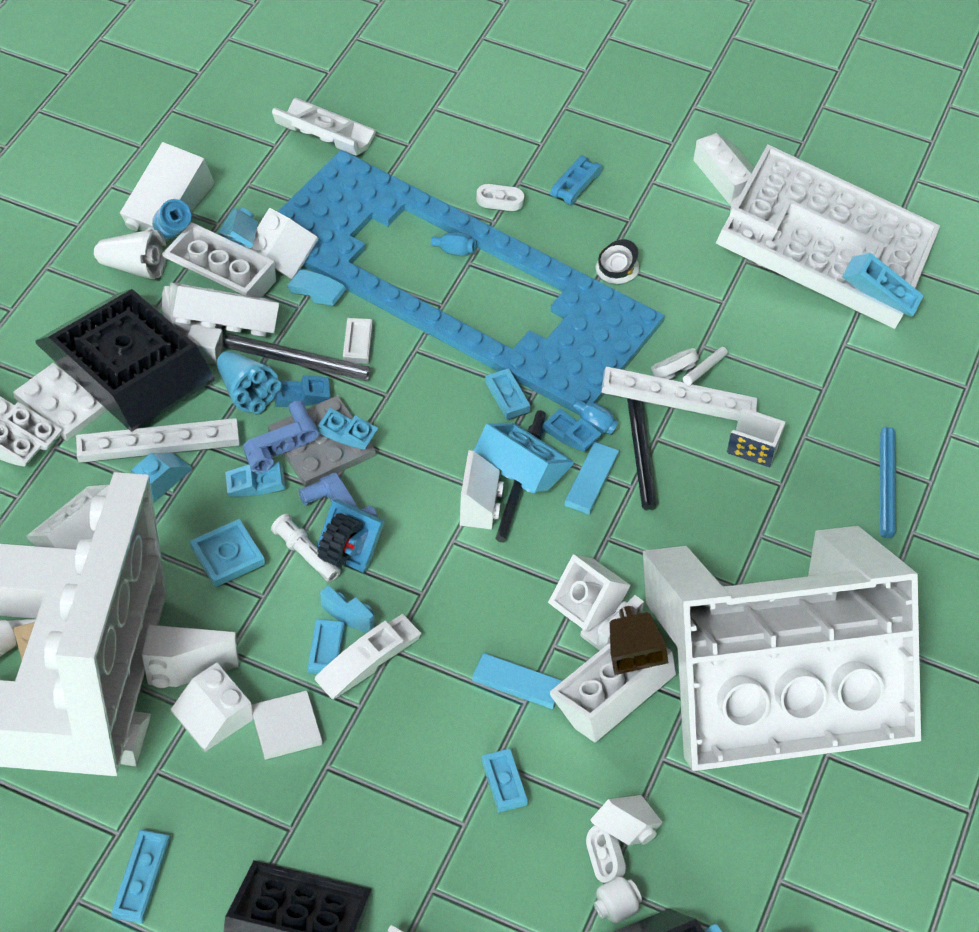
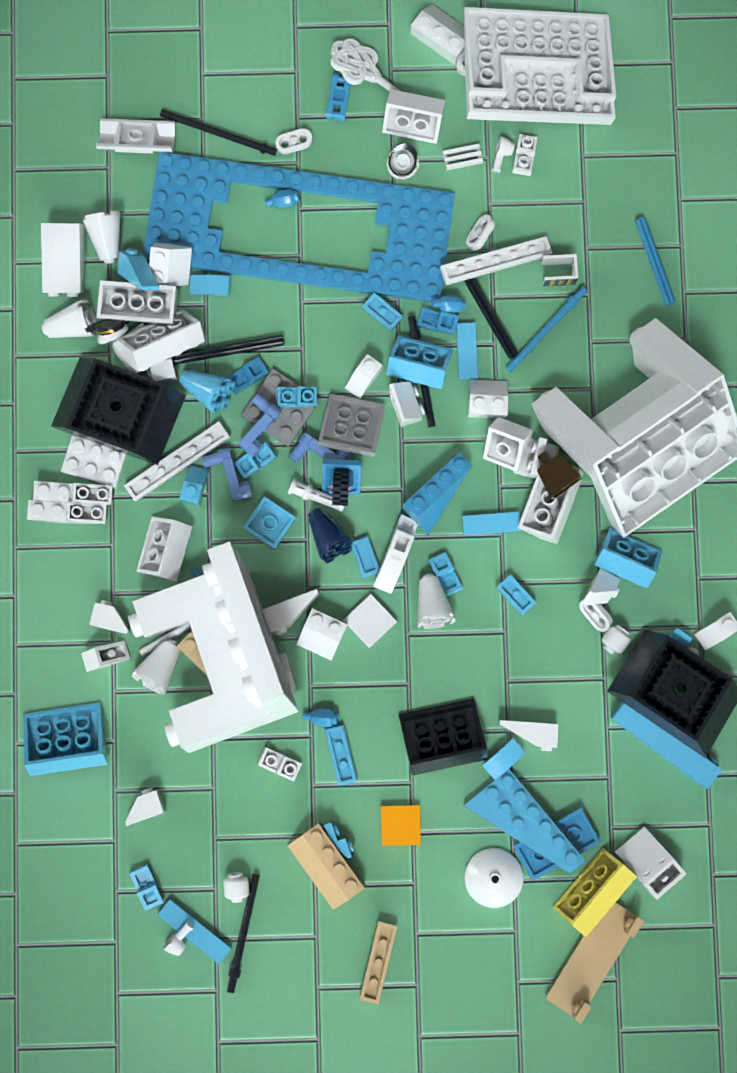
camera: 25 degrees left, 30 degrees up
dark azure wheel [152,199,192,239] -> none
medium azure slope [320,585,375,633] -> none
white tile [343,318,373,364] -> none
white bar [683,347,728,385] -> none
medium azure slope [842,253,924,316] -> none
none -> white cone [82,211,120,264]
none -> white piece [91,320,129,345]
none -> black bar [160,109,277,156]
none -> medium blue beam [202,448,252,502]
none -> white slope [257,747,302,781]
none -> dark azure plant [303,708,339,727]
none -> dark blue cone [308,508,354,564]
none -> light grey plate [318,394,385,457]
none -> white piece [330,39,400,92]
none -> white slope [345,354,383,399]
none -> white slope [382,89,445,144]
none -> dark azure wedge [402,453,472,535]
none -> white cone [417,574,456,629]
none -> medium azure slope [428,552,463,596]
none -> white tile [443,144,483,171]
none -> white slope [468,380,508,419]
none -> white bar [491,137,514,173]
none -> dark azure bar [505,286,587,373]
none -> white slope [512,134,538,176]
none -> medium azure slope [594,527,662,588]

